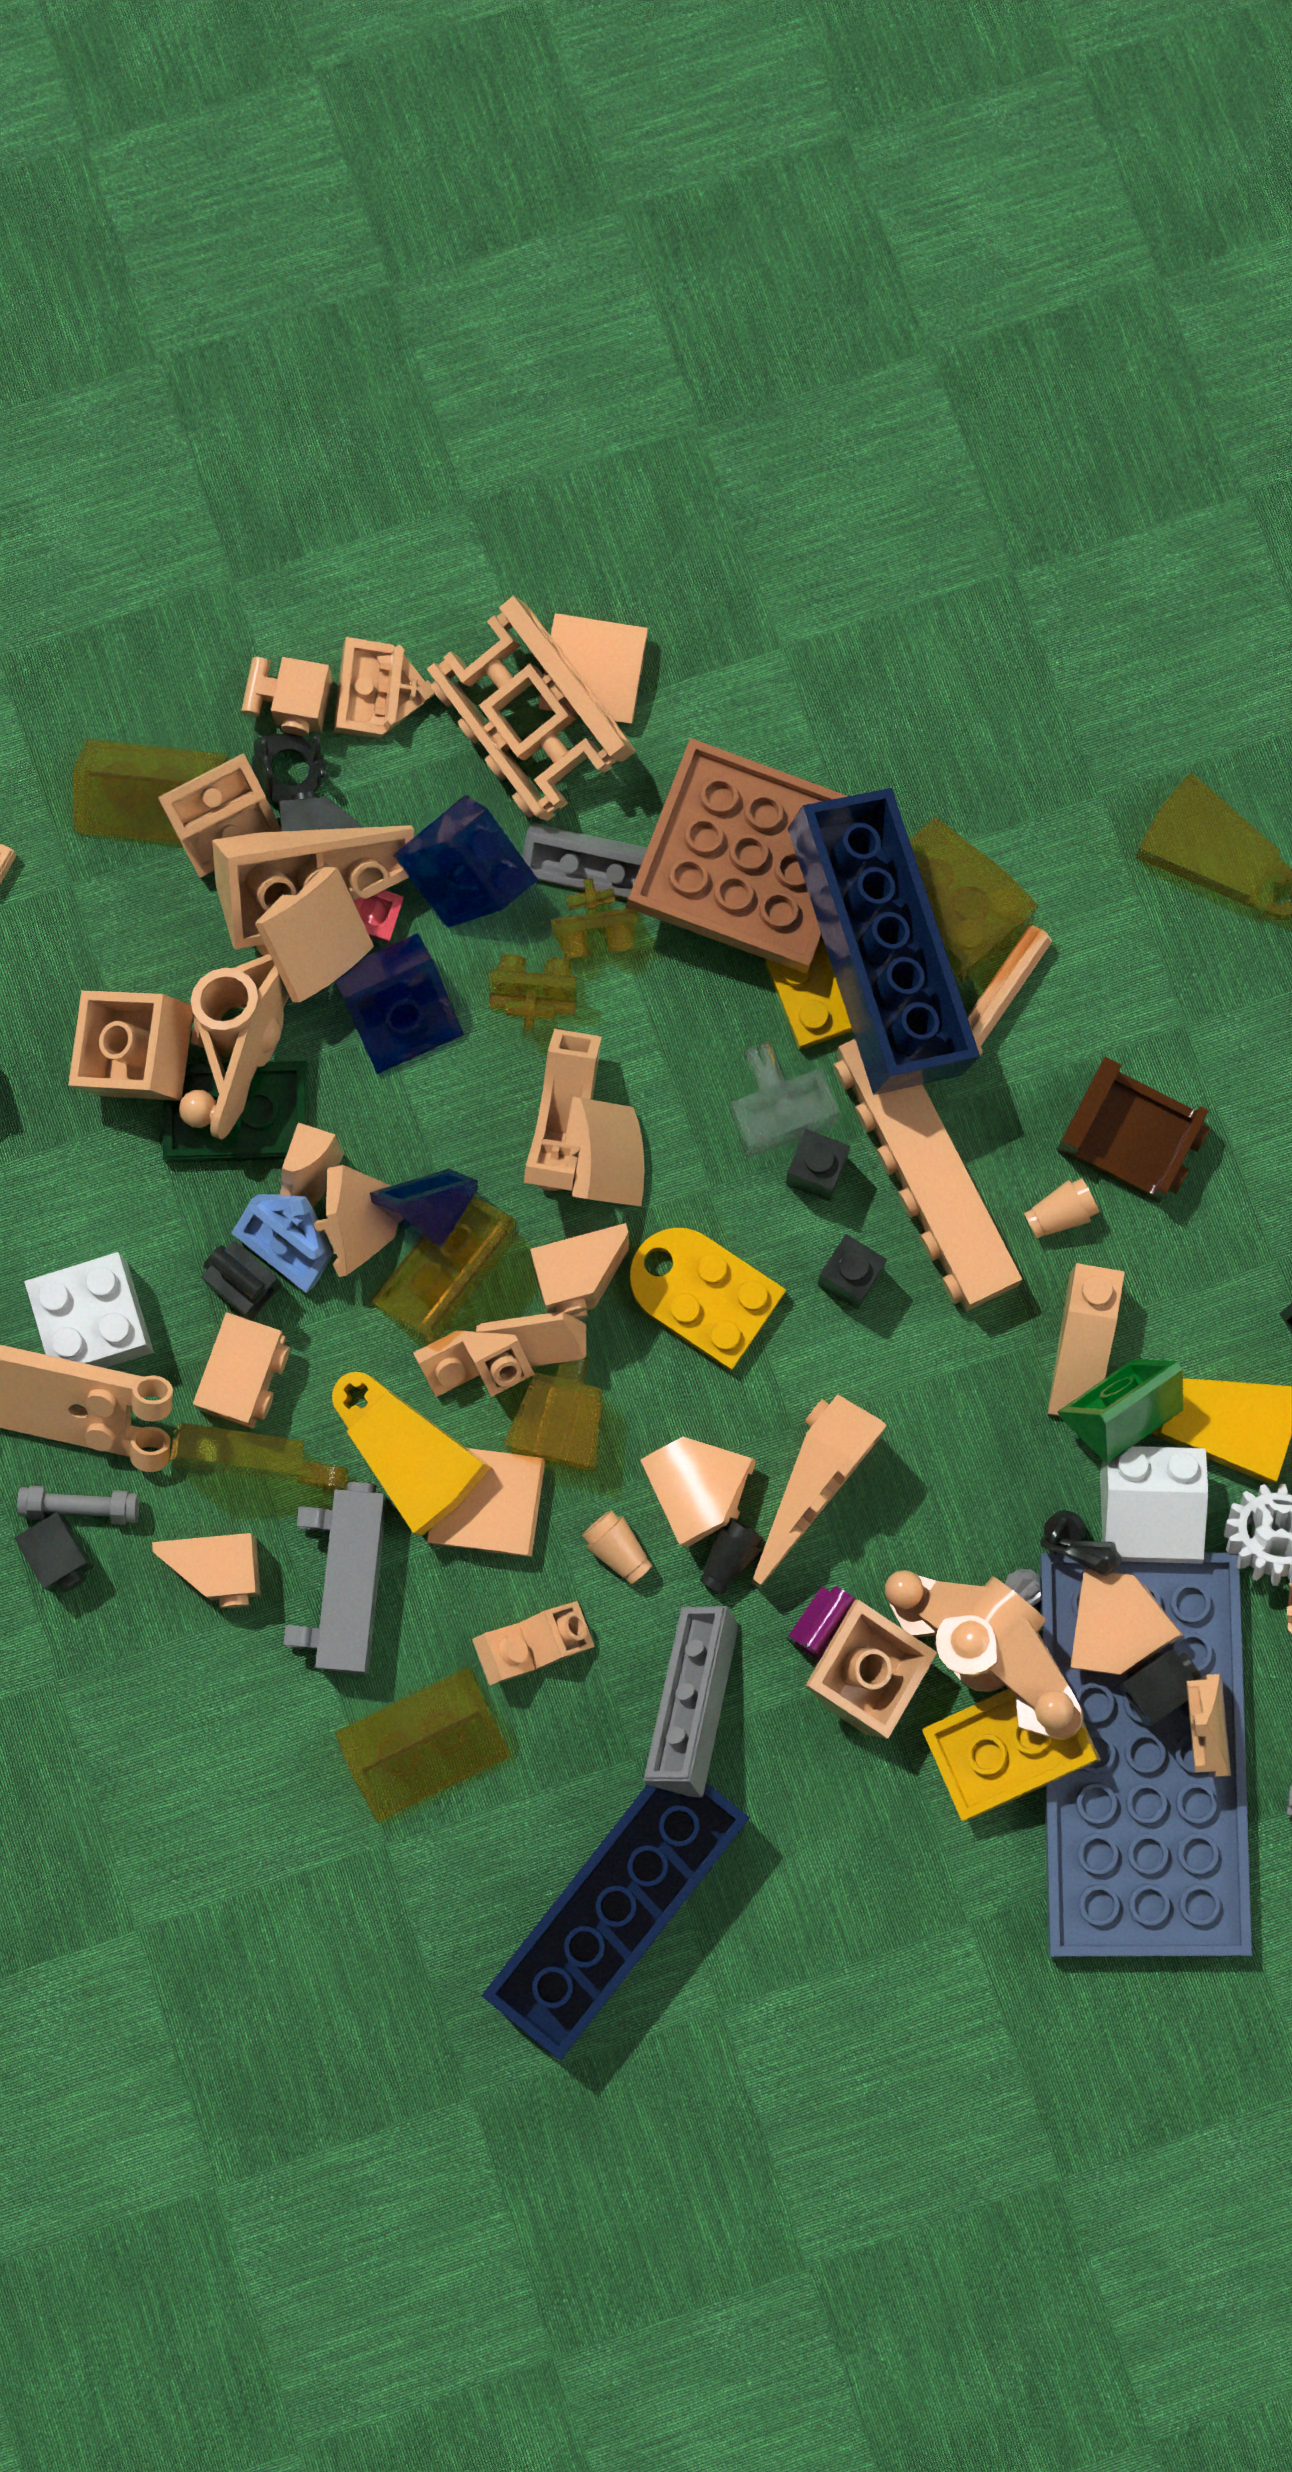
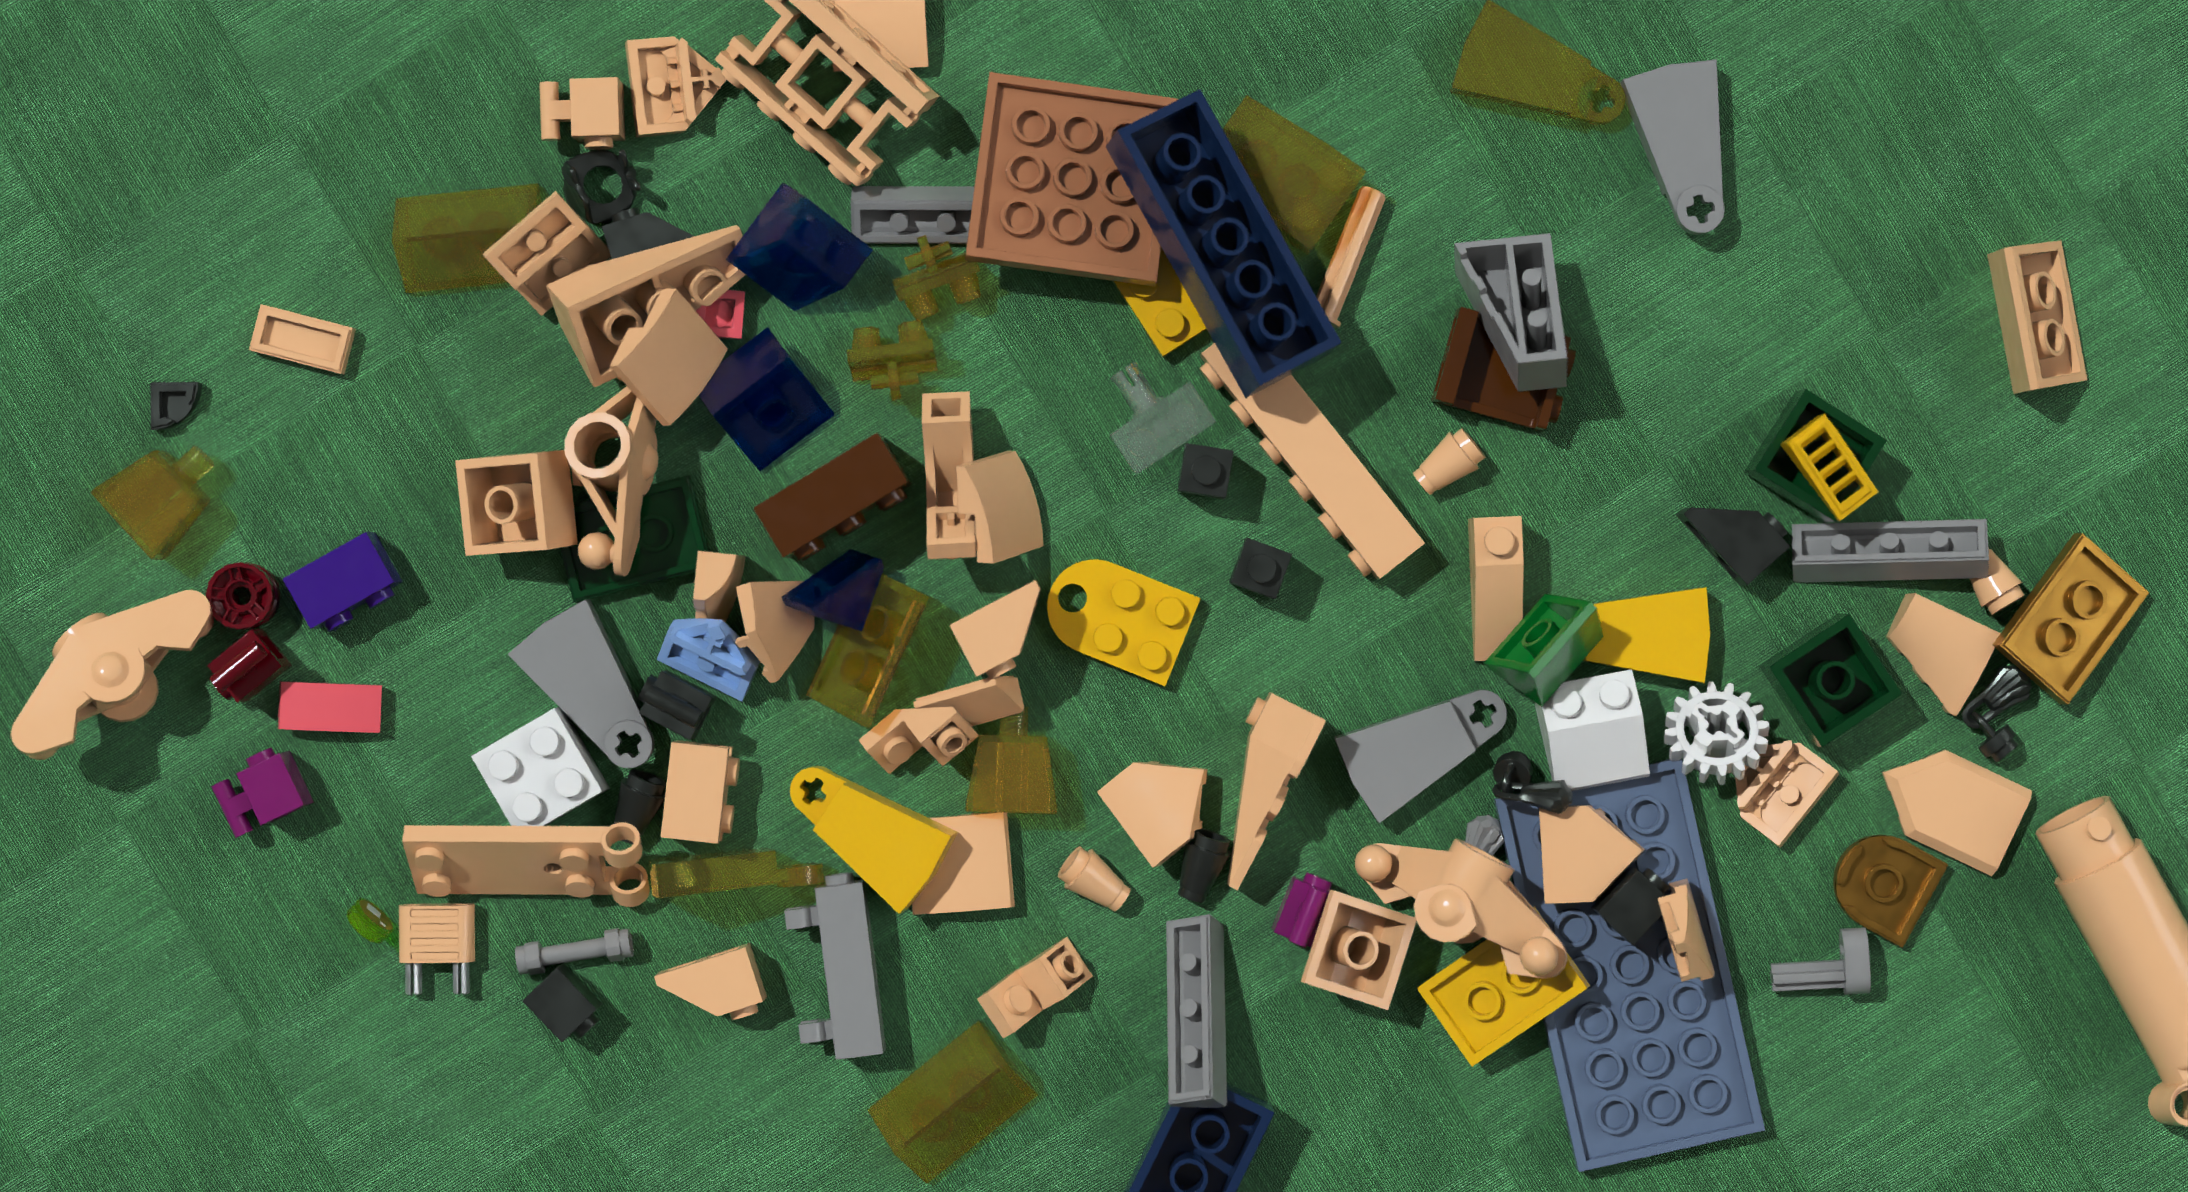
camera: 15 degrees left, 10 degrees up
none -> light grey piece [508,599,655,768]
none -> pearl dark grey cone [614,769,666,844]
none -> reddish brown brick [753,432,912,562]
none -> light grey piece [1334,689,1507,823]
none -> light grey wedge [1454,233,1567,392]

